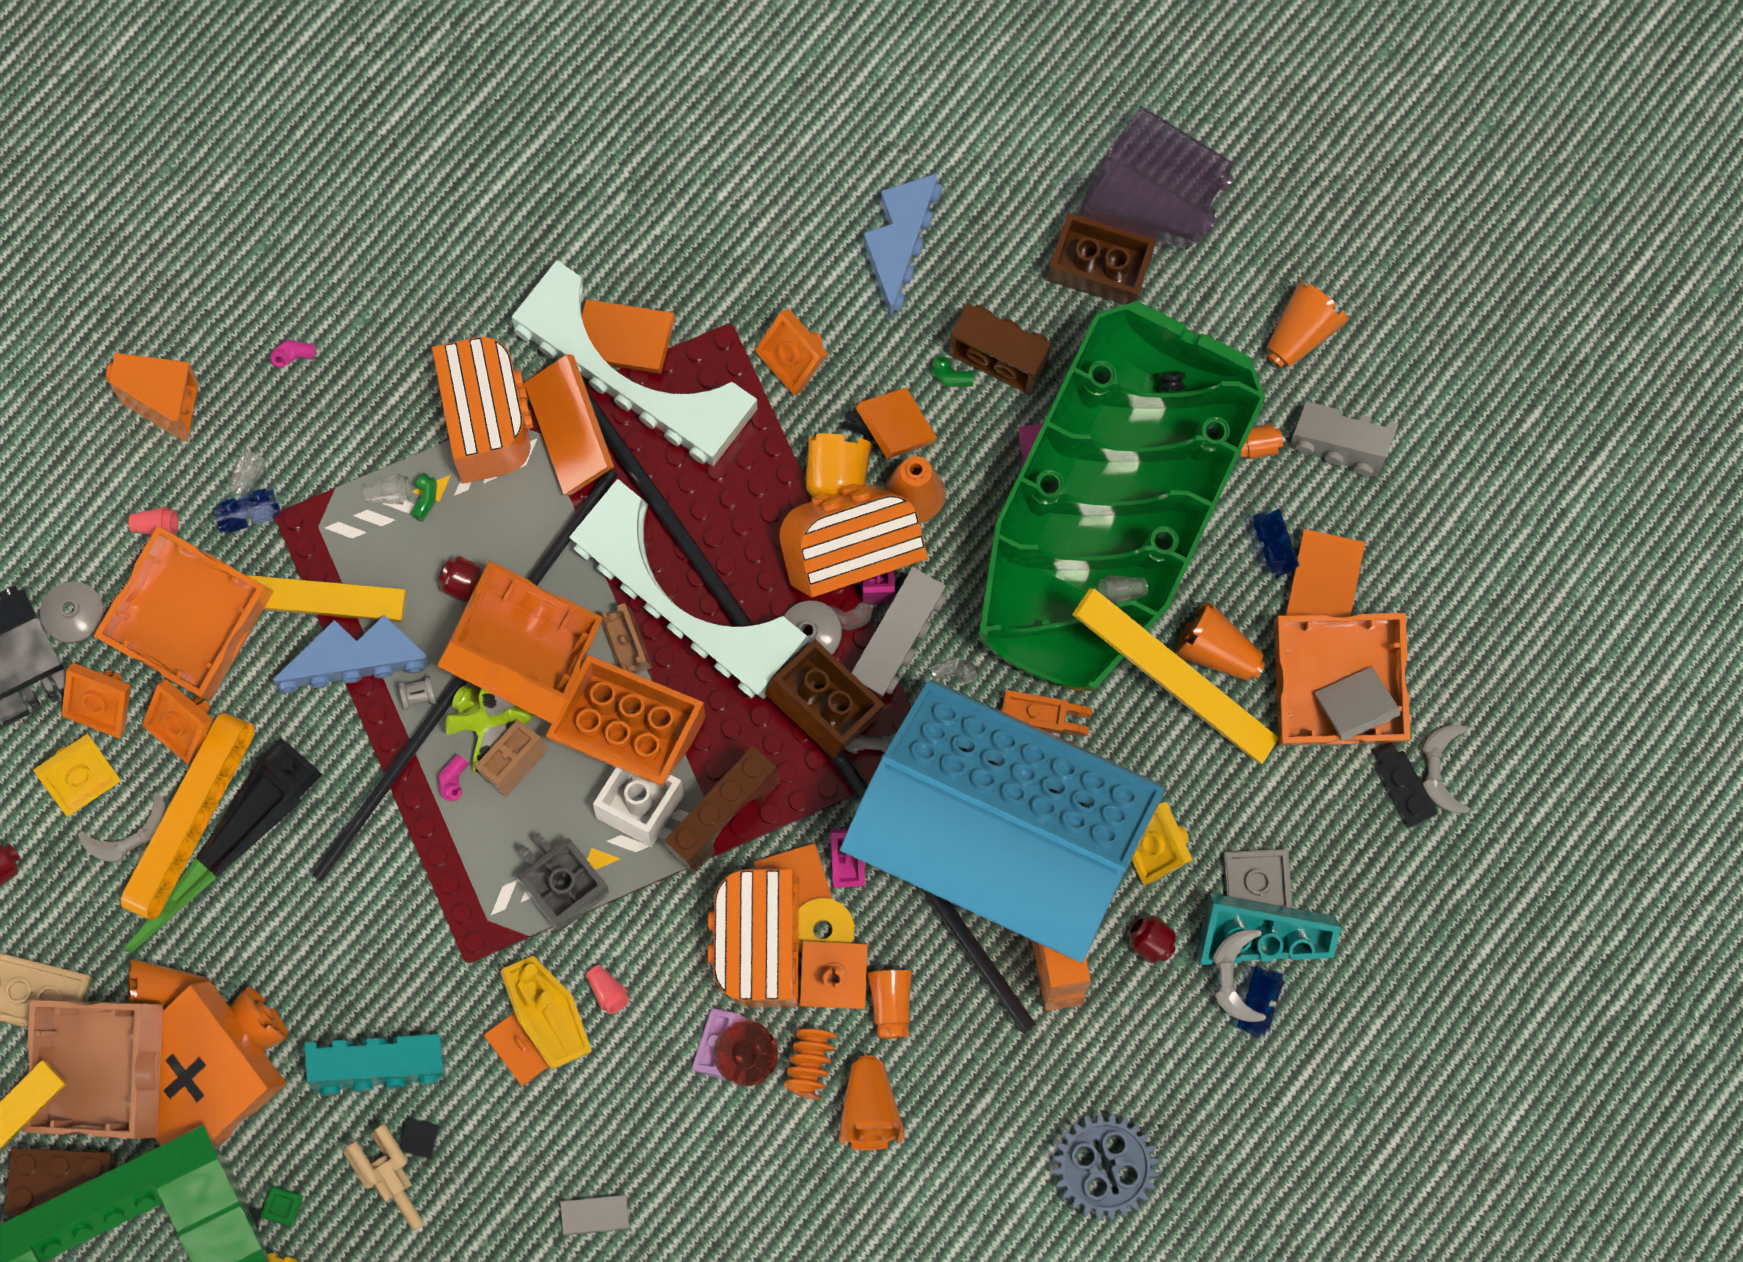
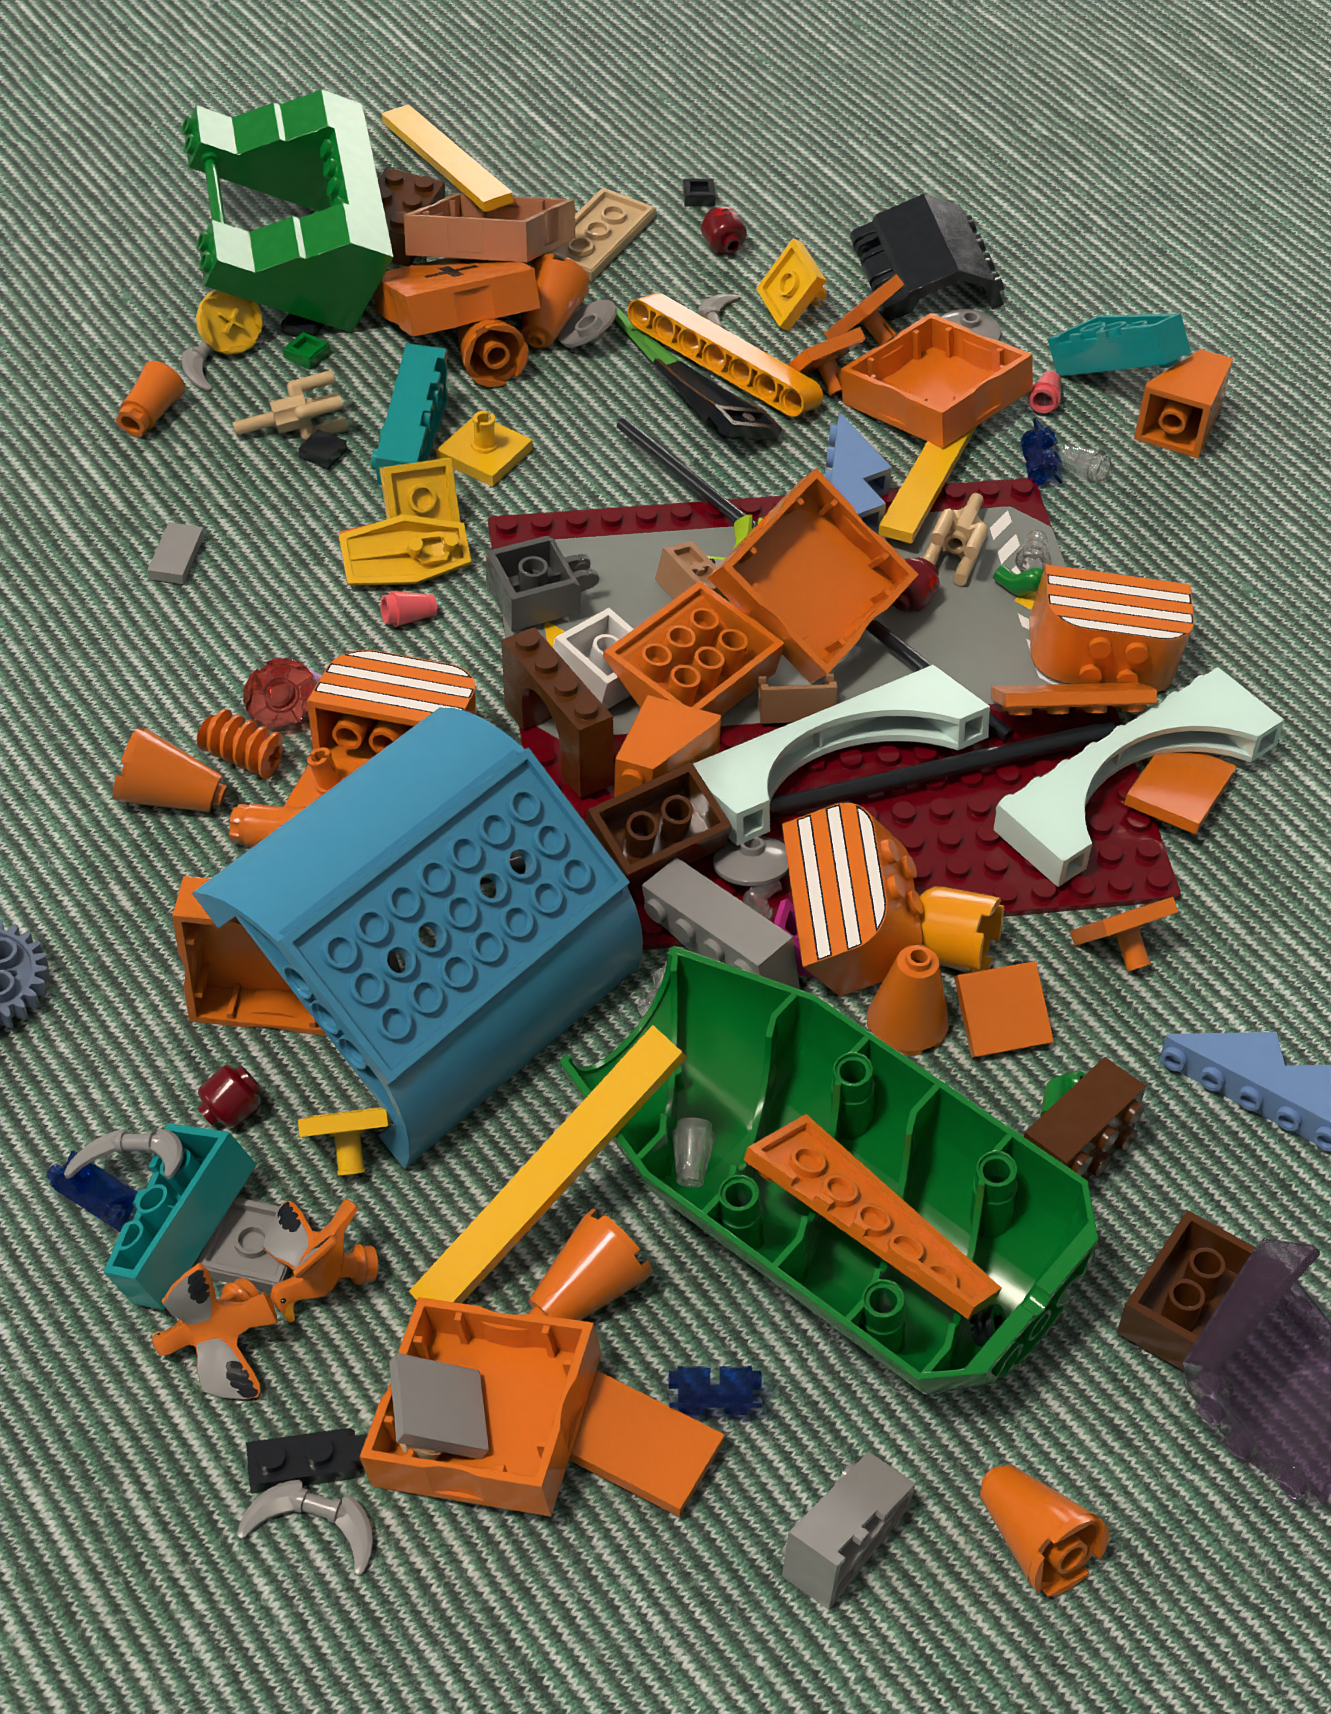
camera: 105 degrees right, 25 degrees down
dark pink arm [270,340,317,367] -> none
dark pink arm [438,754,469,801] -> none
orange hinge [1002,690,1092,737] -> none
orange brick [1239,424,1283,459] -> none
none -> animal [151,1263,278,1399]
none -> orange animal [263,1198,378,1322]
none -> yellow tile [379,458,460,522]
none -> yellow tile [436,411,533,487]
none -> light grey dish [558,300,617,347]
none -> orange slope [614,695,722,797]
none -> orange wing [744,1114,1002,1319]
none -> tan plant [923,493,988,586]
none -> teal wedge [1047,313,1191,376]

